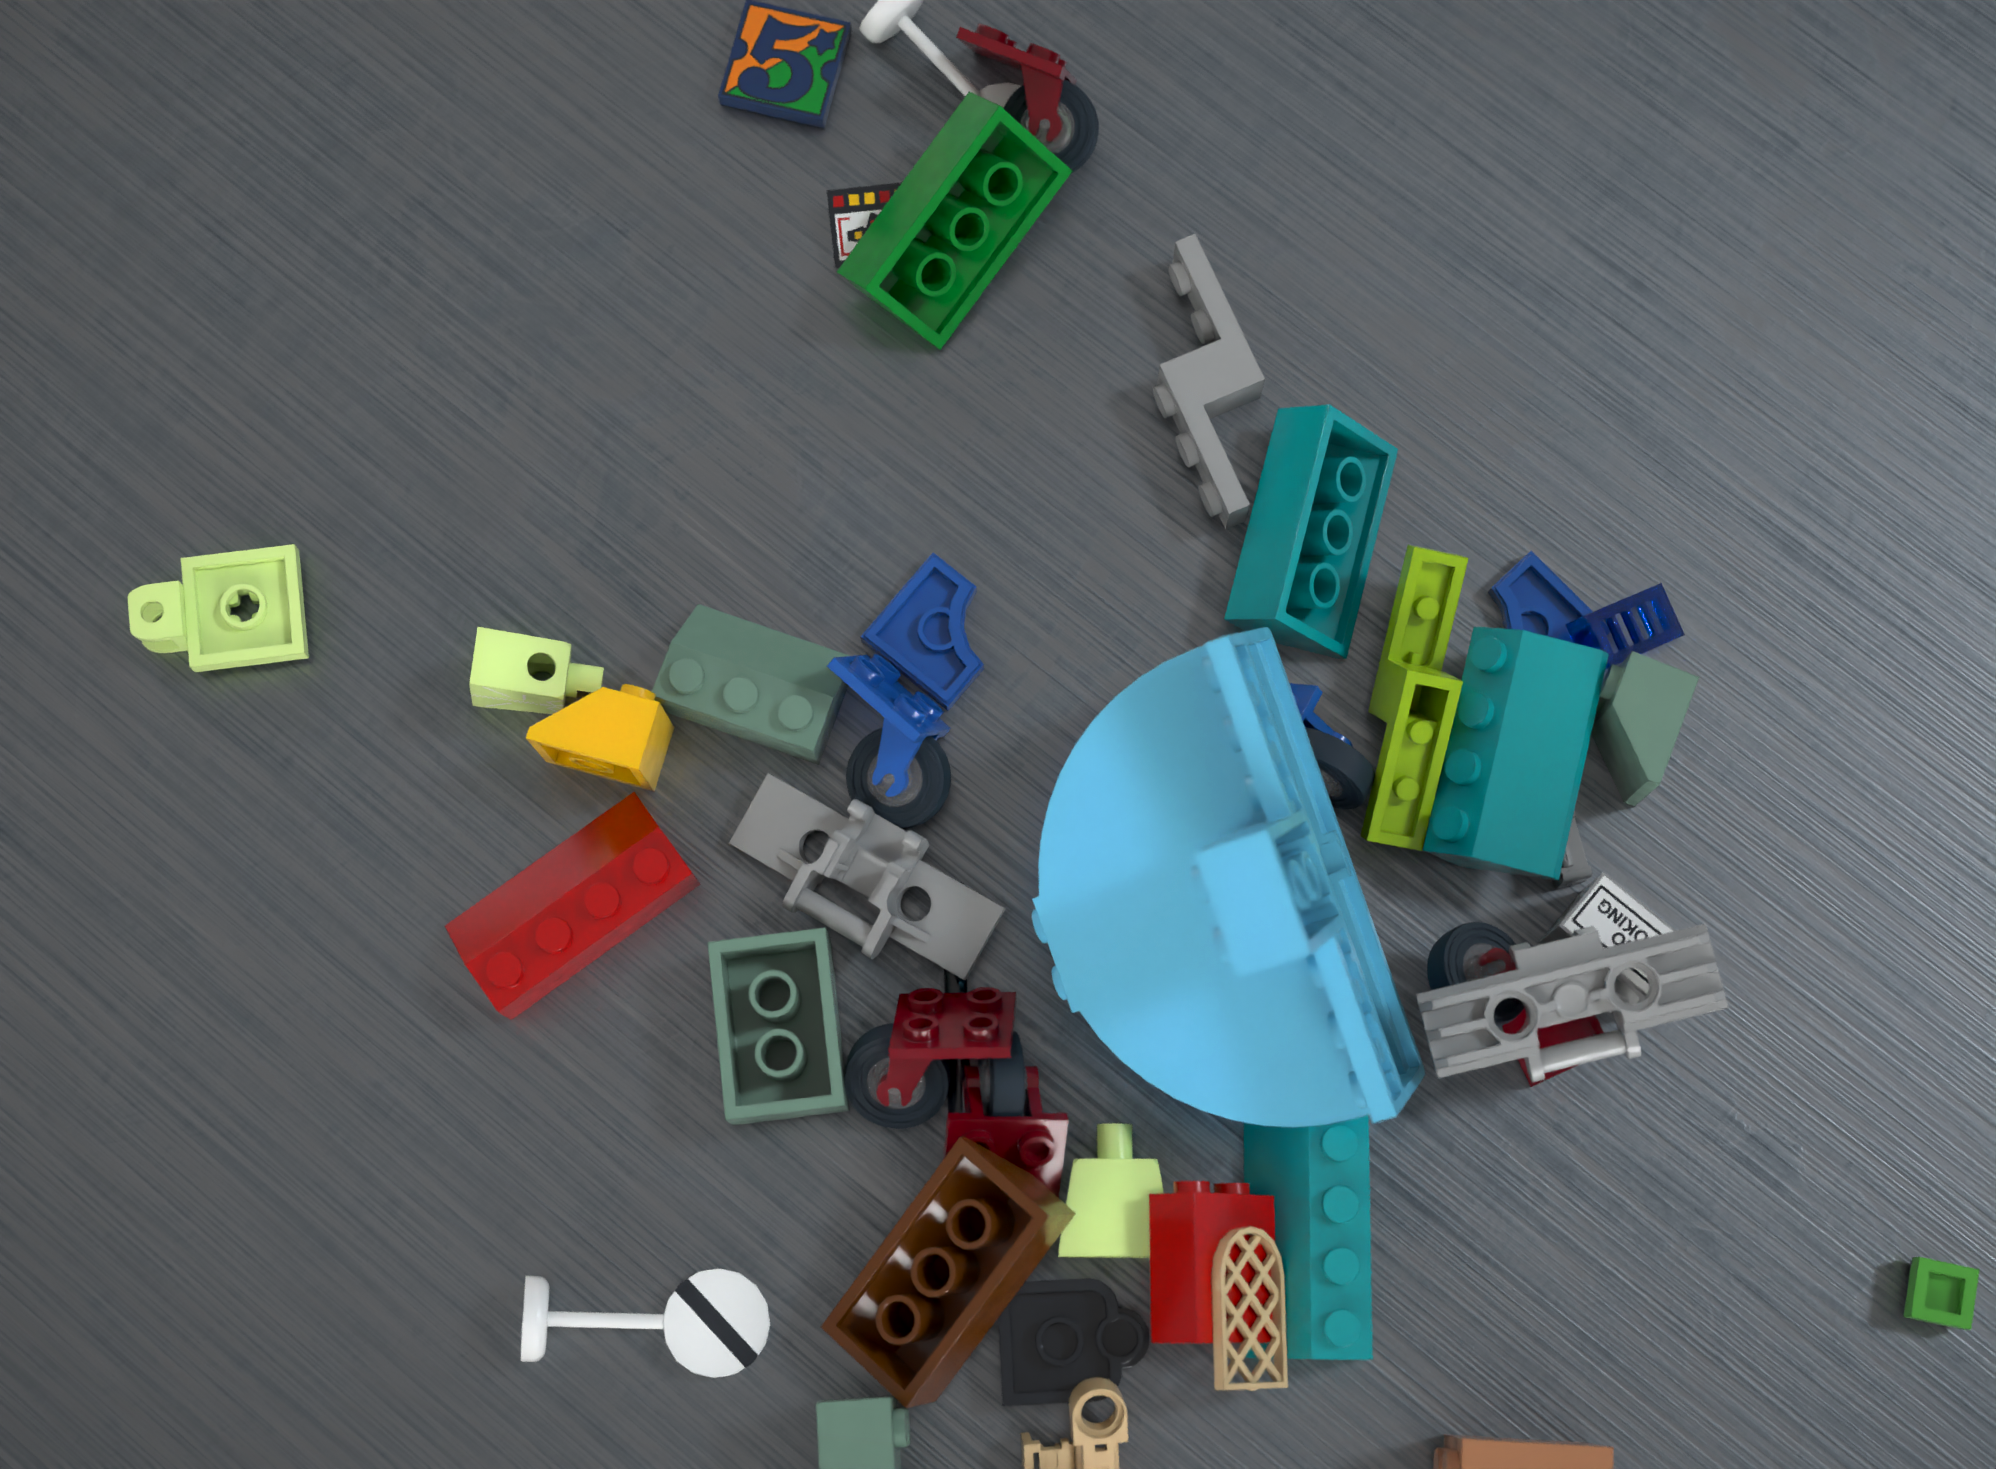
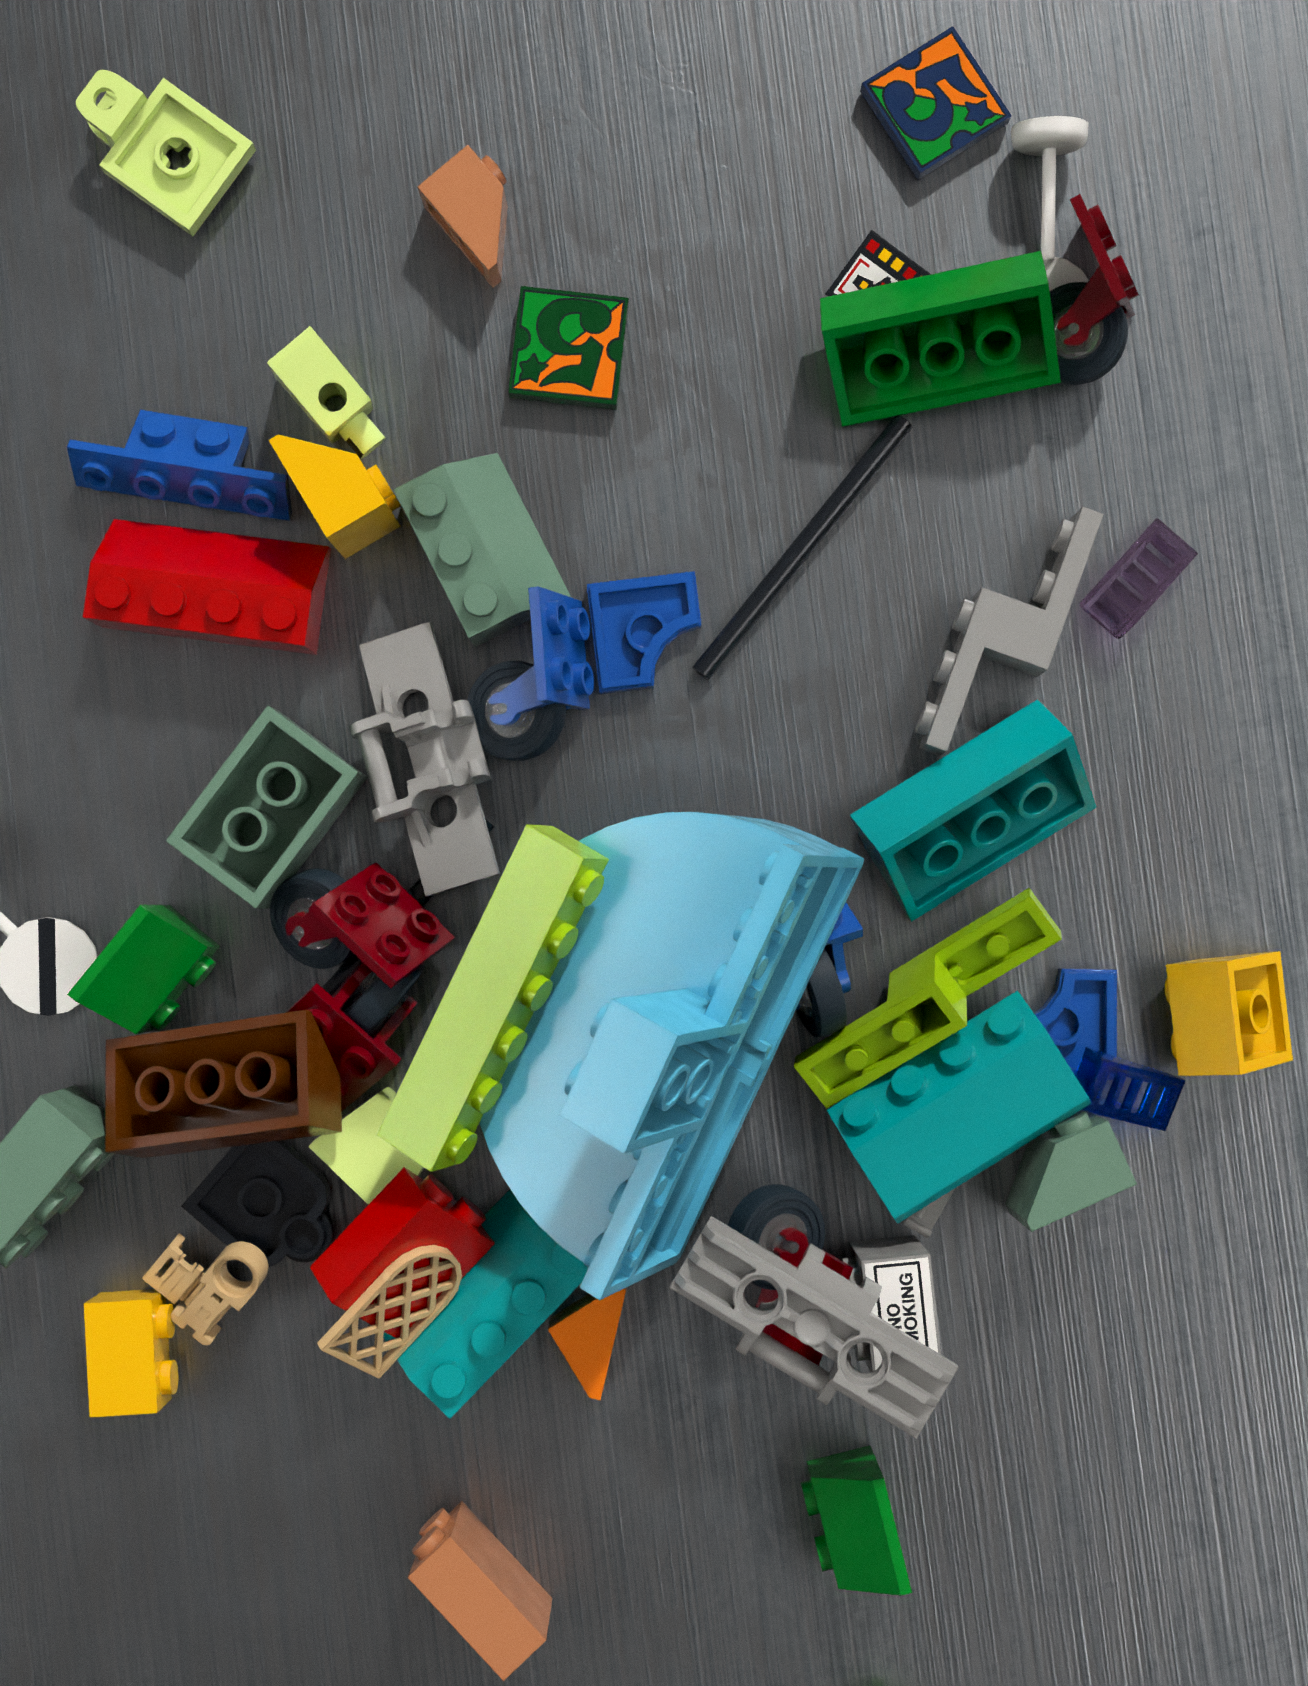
camera: 40 degrees right, 10 degrees up
none -> blue bracket [67,410,292,521]
none -> green slope [67,904,220,1035]
none -> lime brick [377,824,609,1172]
none -> nougat slope [417,145,508,288]
none -> tile [508,286,629,410]
none -> orange slope [548,1287,627,1401]
none -> black piece [692,415,913,681]
none -> green slope [800,1445,912,1596]
none -> clear purple slope [1080,518,1198,639]
none -> yellow slope [1164,951,1293,1076]

